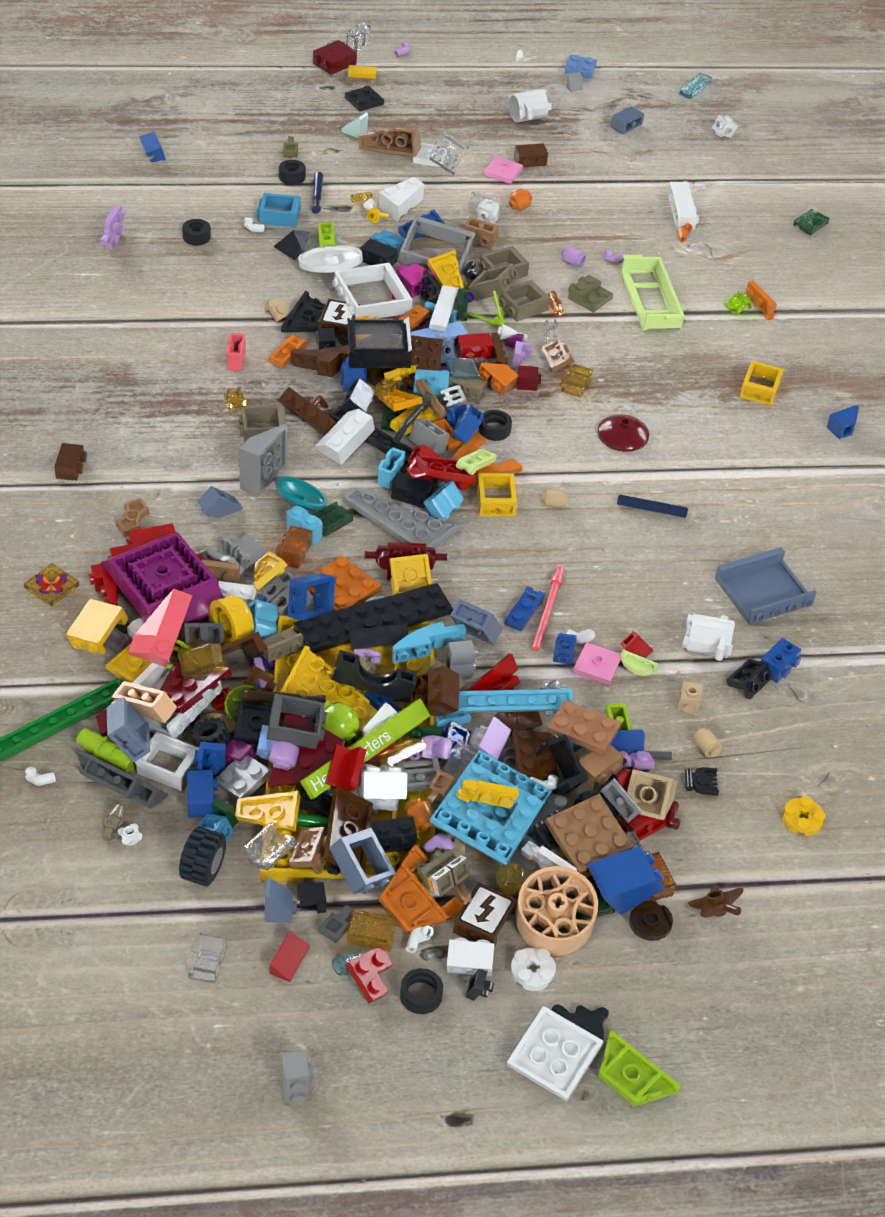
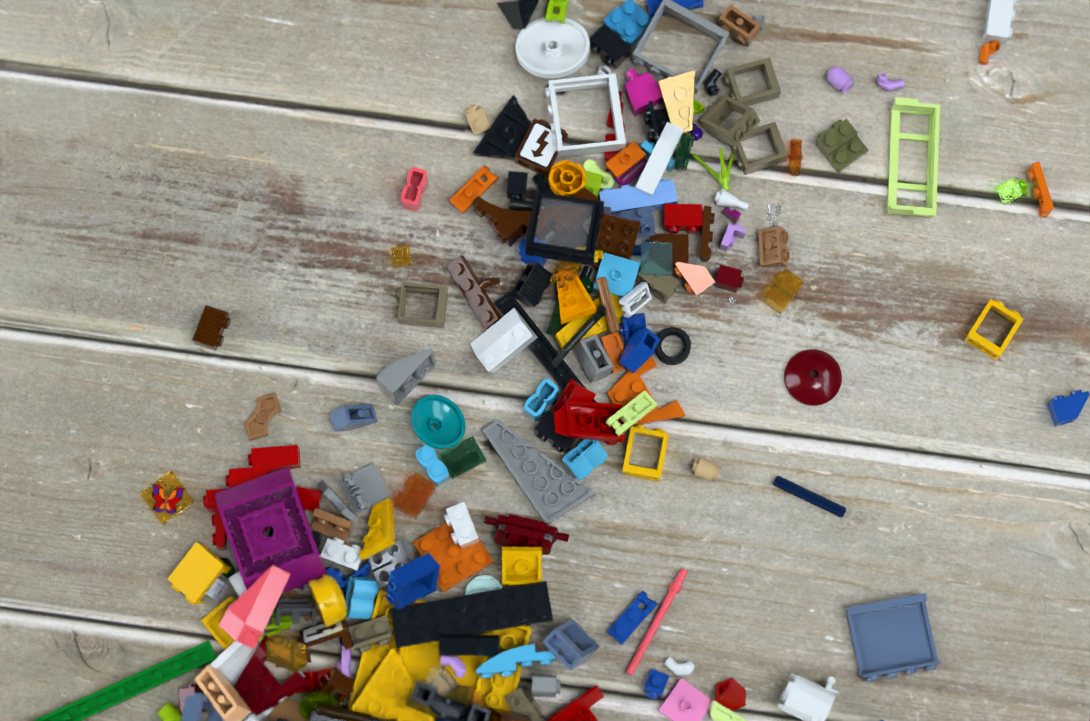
camera: 20 degrees right, 30 degrees up
none -> white brick [444,502,479,549]

